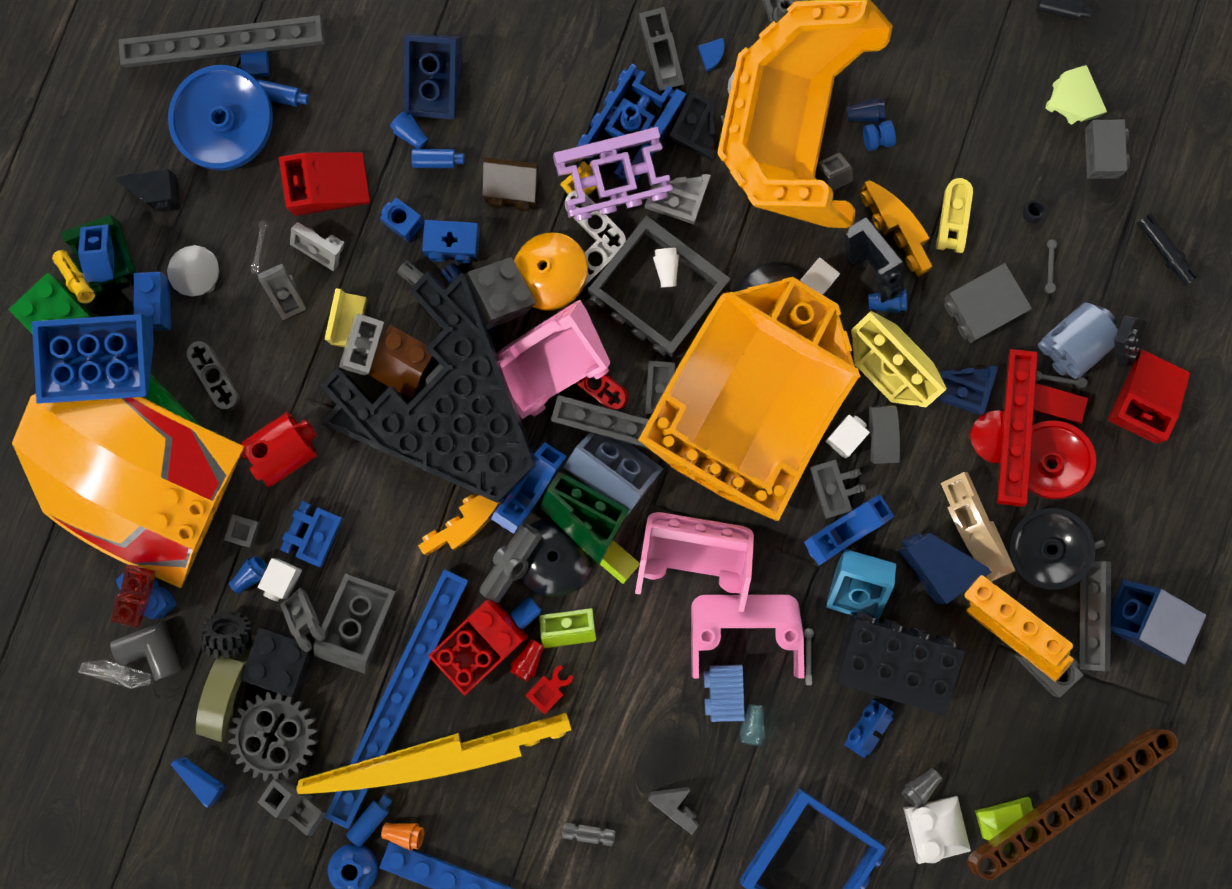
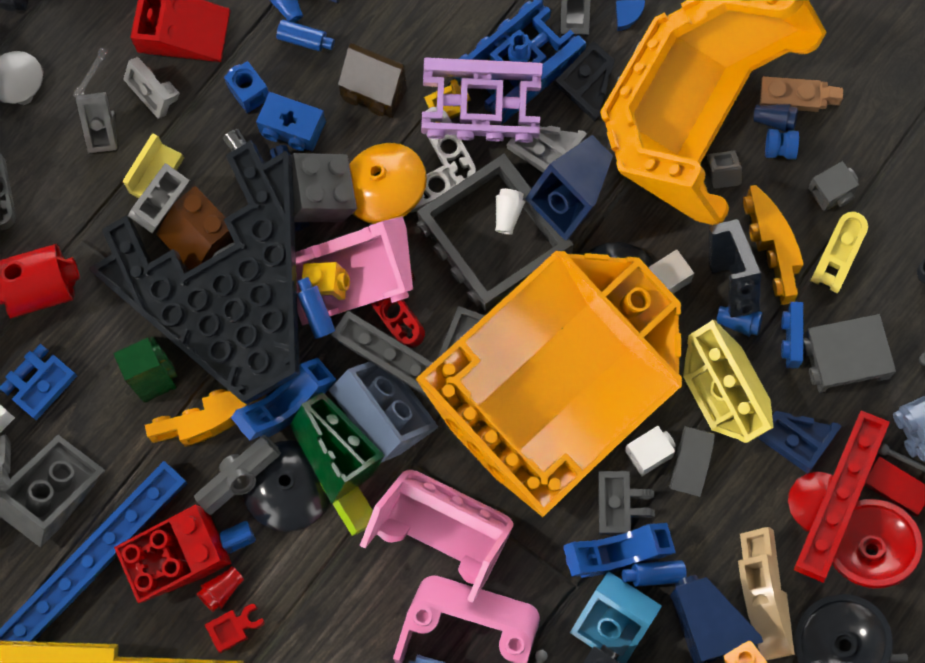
camera: 15 degrees right, 10 degrees down
lime slope [539,608,596,648] -> none
none -> dark green wedge [113,336,178,403]
none -> blue cylinder [297,277,335,339]
none -> yellow bracket [300,262,350,300]
none -> dark blue slope [525,135,613,241]
none -> blue cylinder [622,560,686,587]
none -> medium nougat hinge [760,76,843,112]
none -> blue plate [781,302,803,369]
none -> dark grey brick [808,161,859,212]

